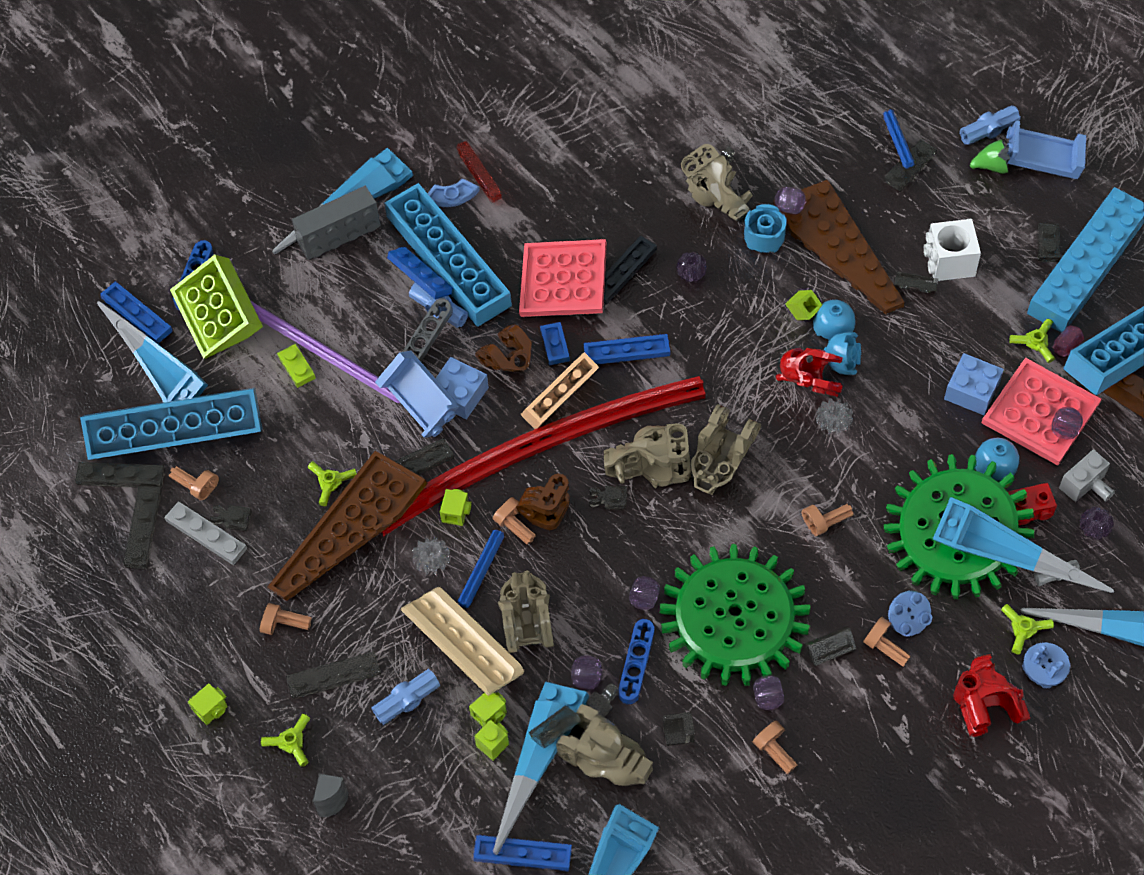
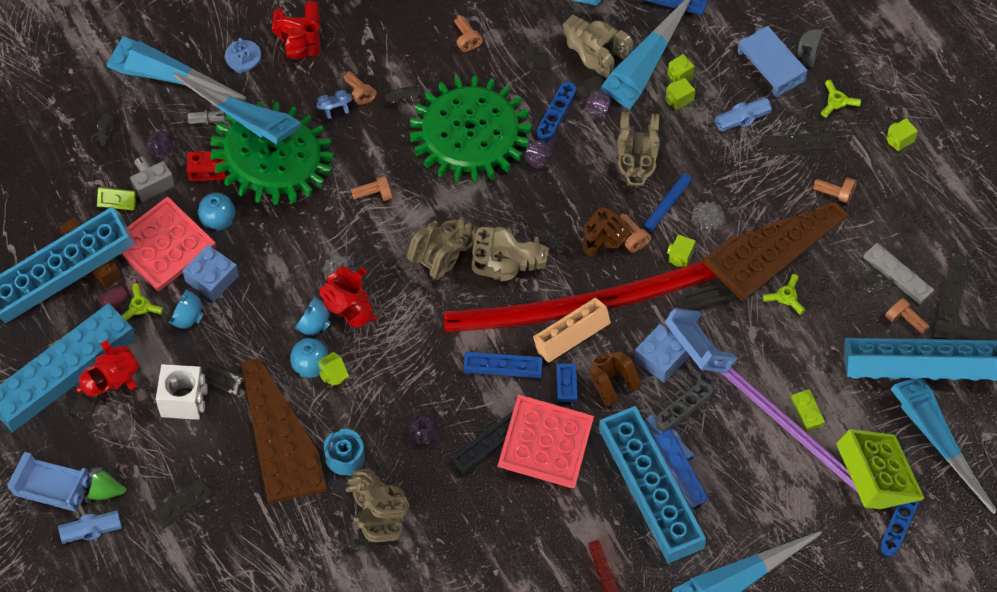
camera: 170 degrees left, 0 degrees up
blue plate [100,281,173,344] -> none
dark grey brick [292,185,381,260] -> none
tan plate [401,587,524,696] -> none
medium blue tile [428,178,480,207] -> none
clear smoke plate [529,705,581,748] -> none
clear purple piece [753,676,784,710] -> none
clear purple piece [775,186,806,214] -> none
blue axle [883,110,914,169] -> none
lime piece [1001,604,1054,654] -> none
clear purple piece [1051,407,1083,440] -> none
none -> red helmet [76,340,140,397]
none -> lime plate [97,187,137,210]
none -> dark azure cylinder [168,290,204,329]
none -> medium blue panel [738,26,807,98]

